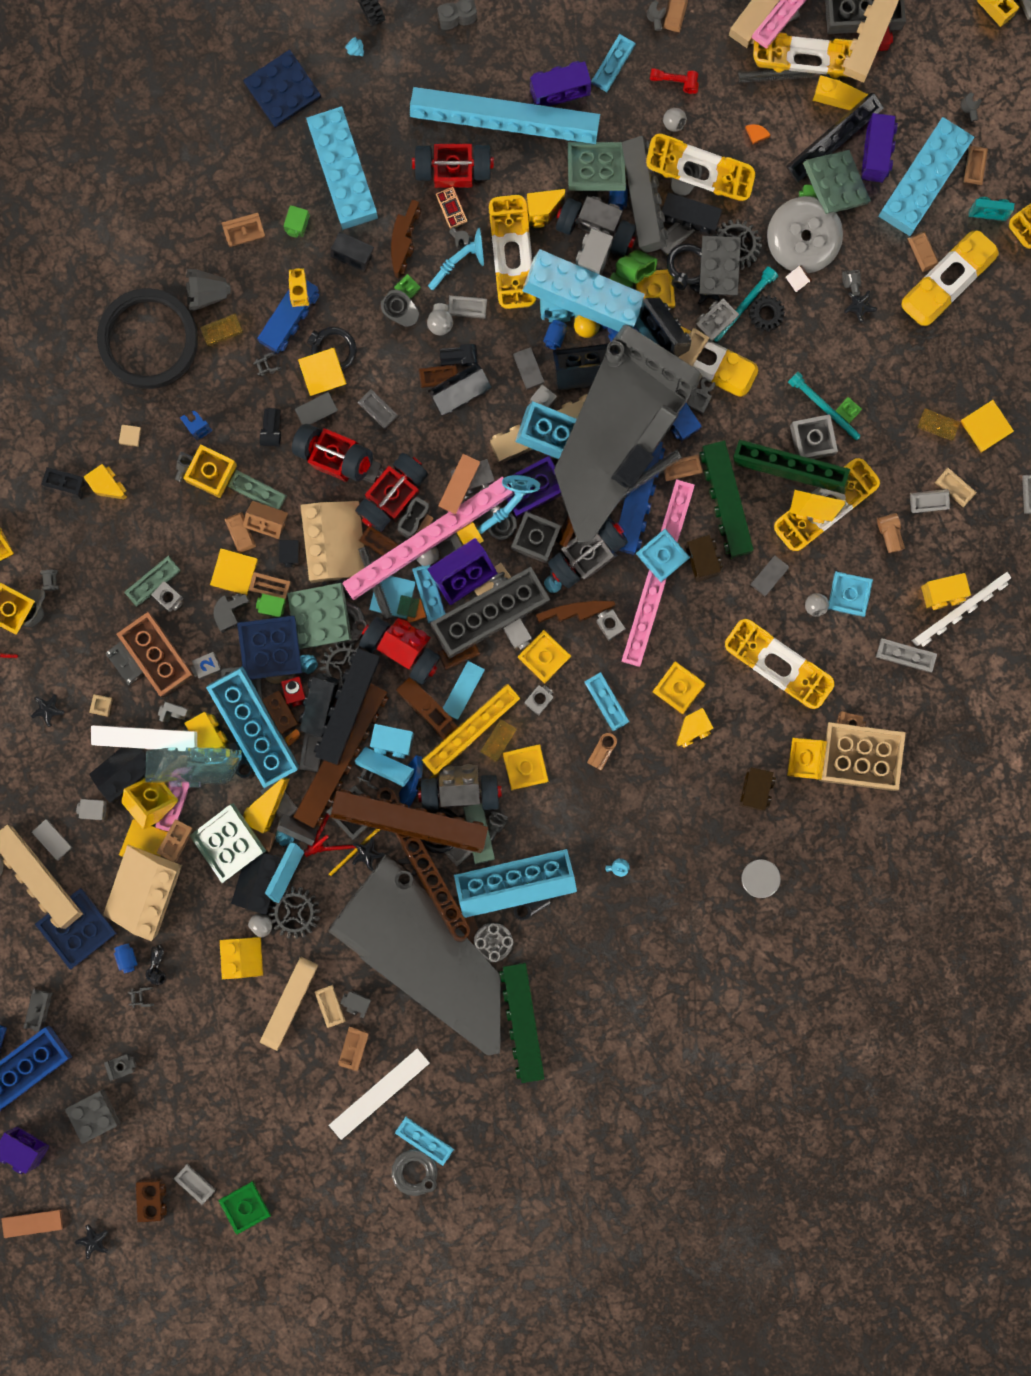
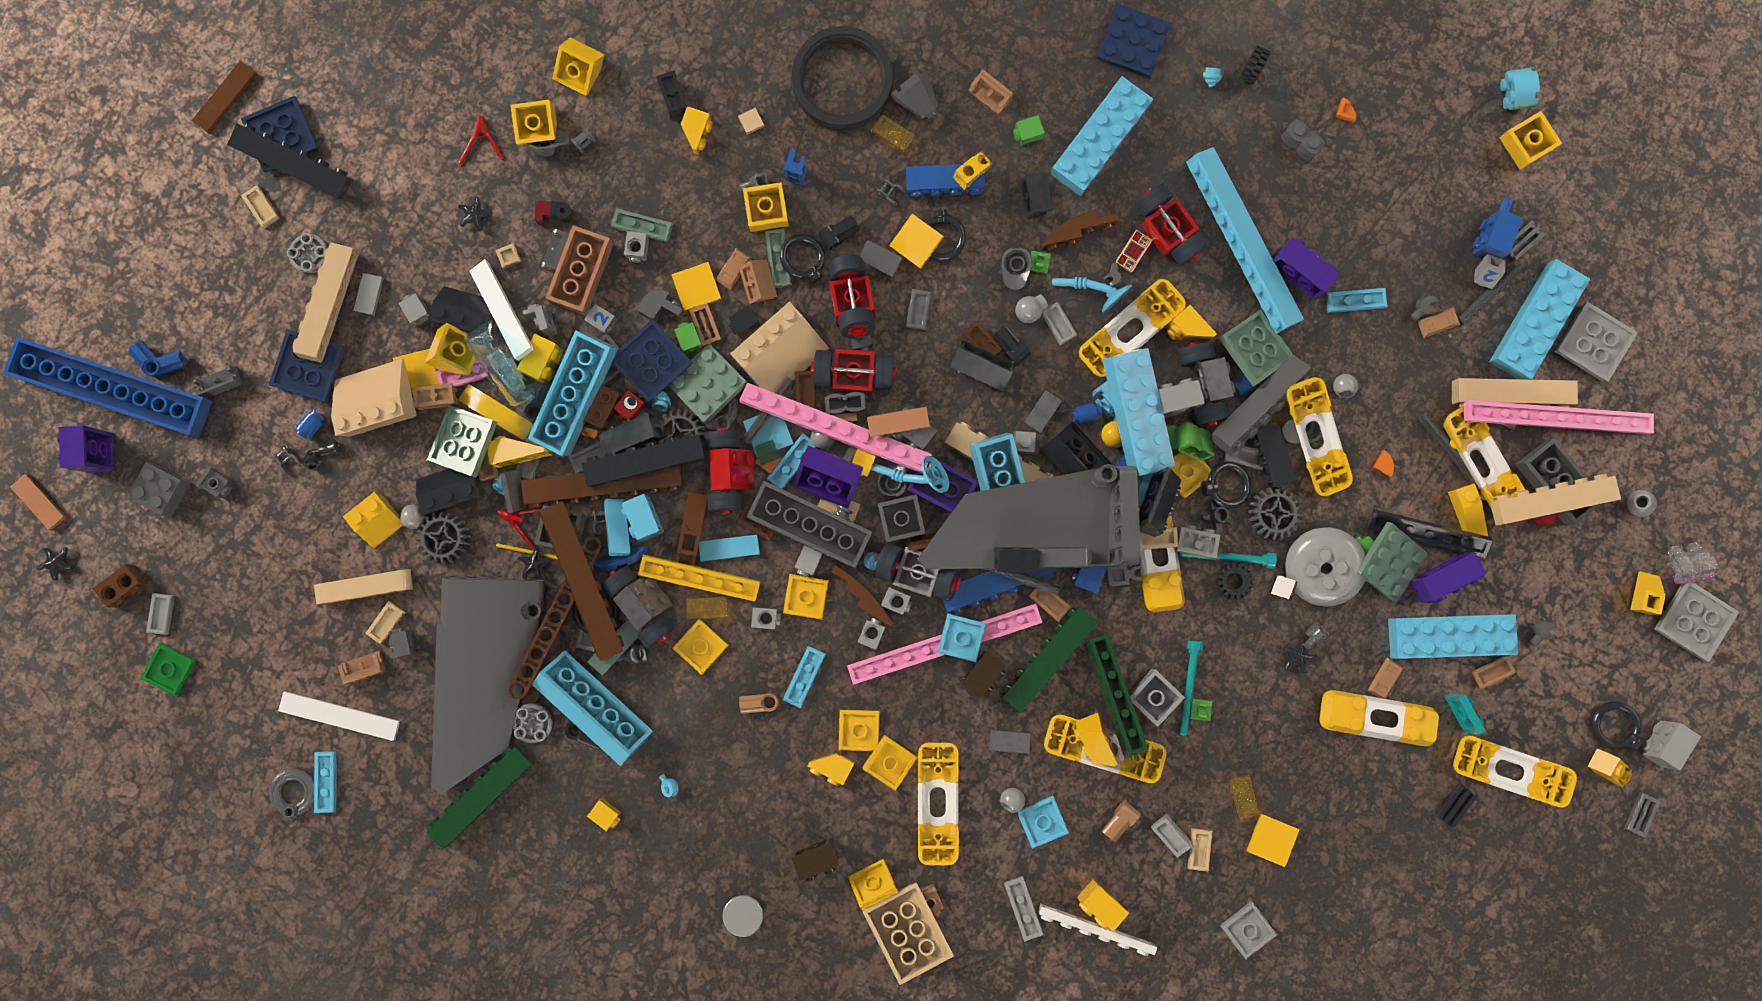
camera: 55 degrees right, 0 degrees up
medium azure tile [265,842,304,903] -> none
red brick [650,69,699,94] -> none
dark grey plate [699,236,741,296] -> none
none -> yellow slope [458,384,534,441]
none -> leg [535,201,574,225]
none -> yellow brick [587,798,621,831]
none -> black piece [779,234,825,284]
none -> yellow tile [862,735,918,791]
none -> light grey brick [881,587,913,615]

